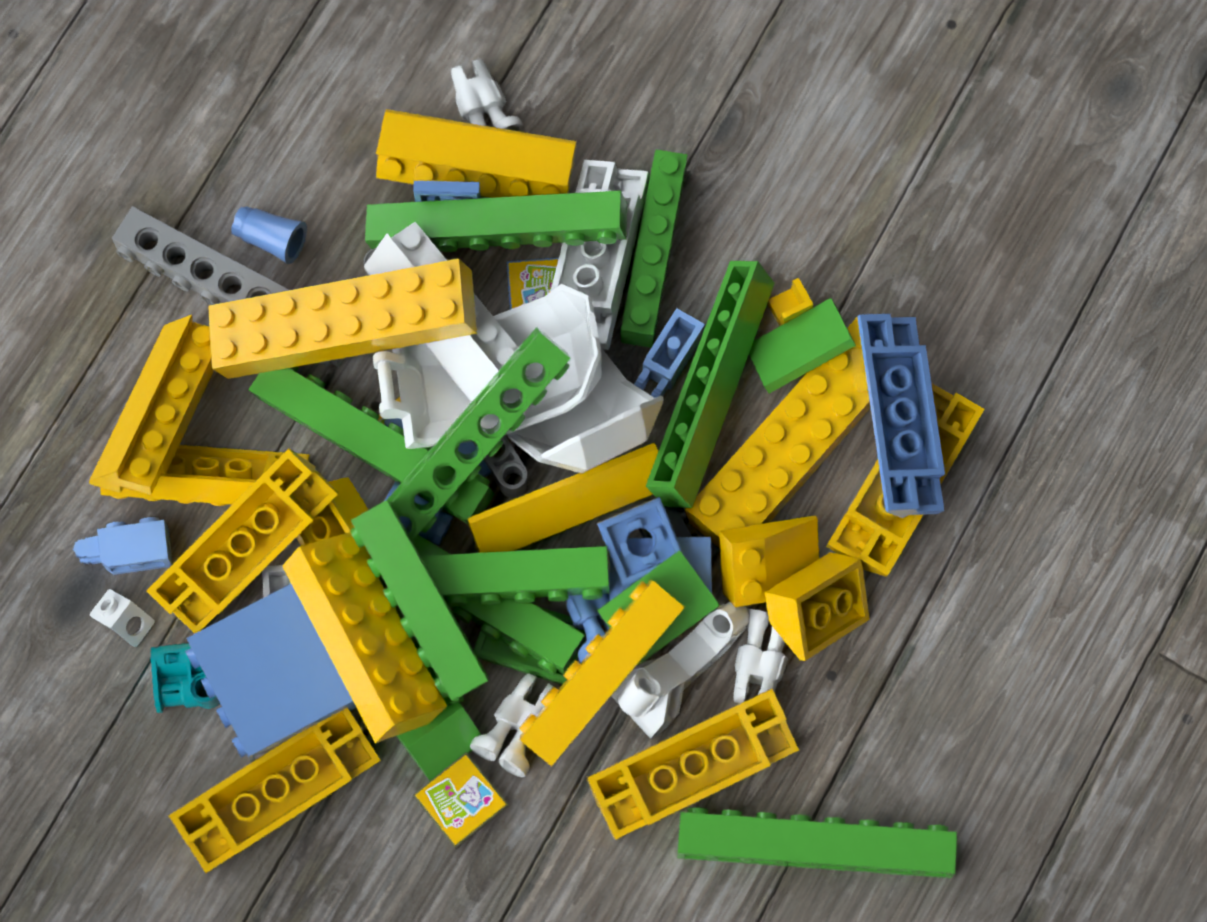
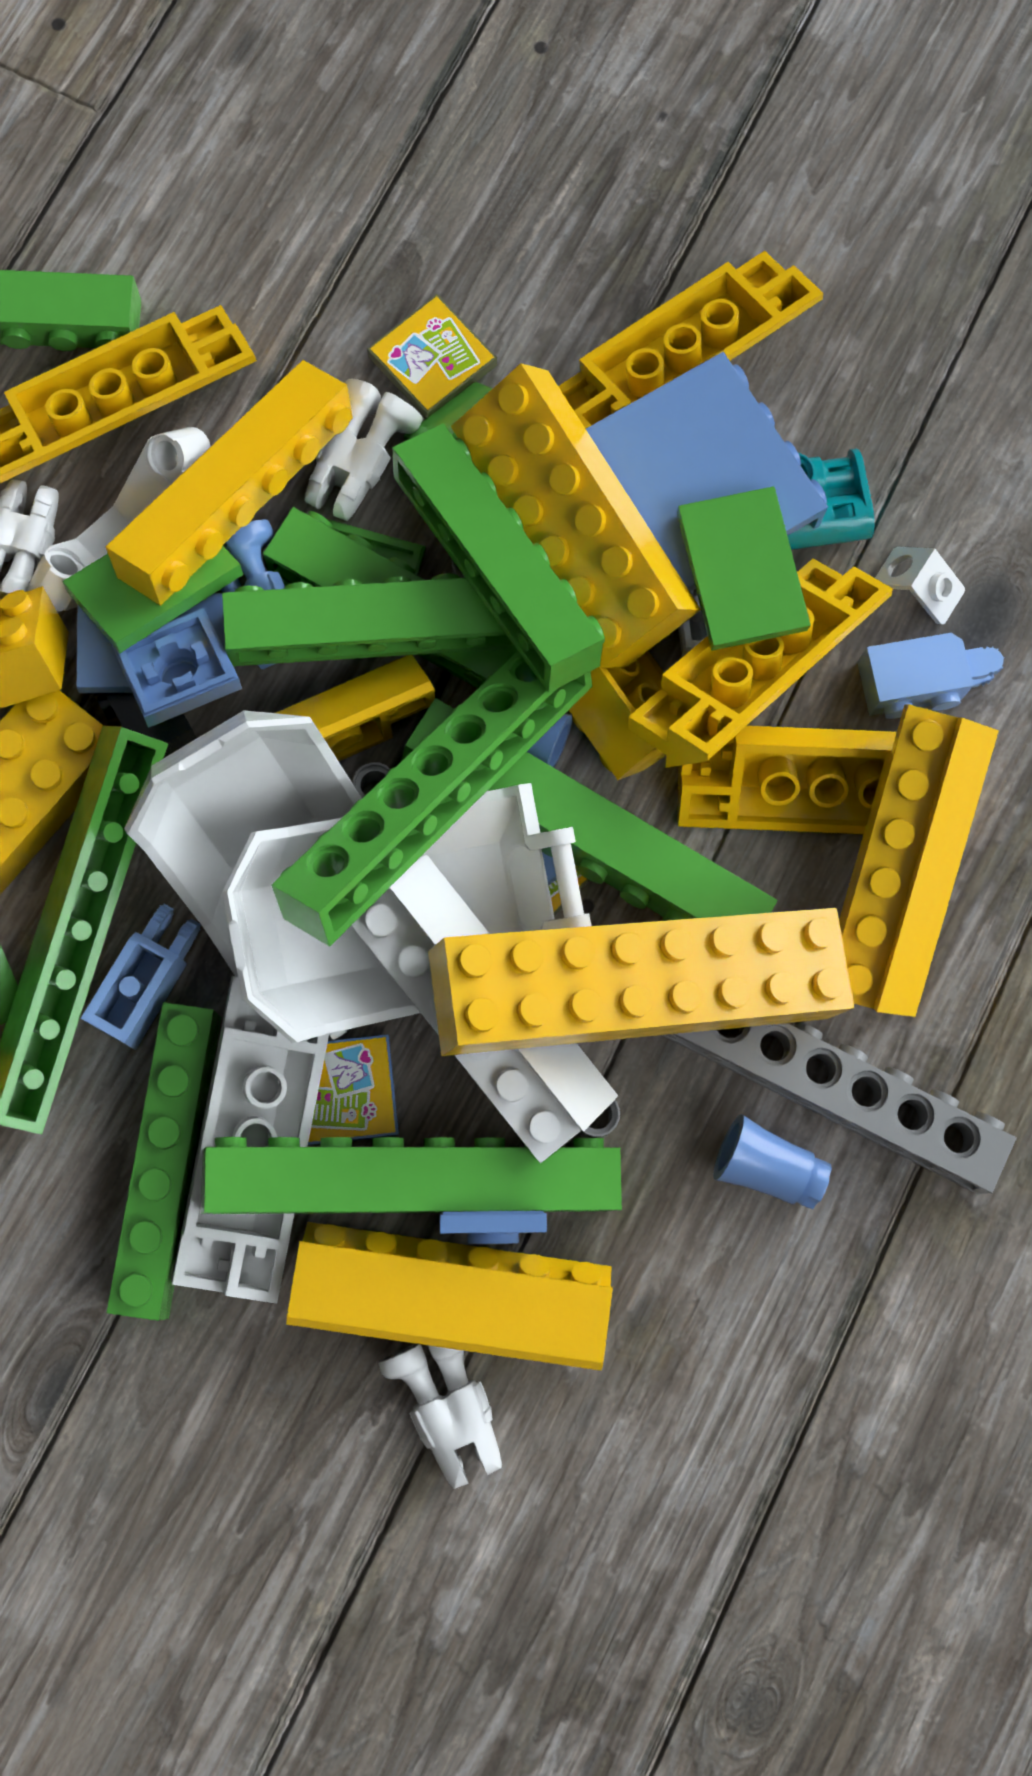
camera: 170 degrees right, 5 degrees up
none -> bright green tile [677,486,811,651]

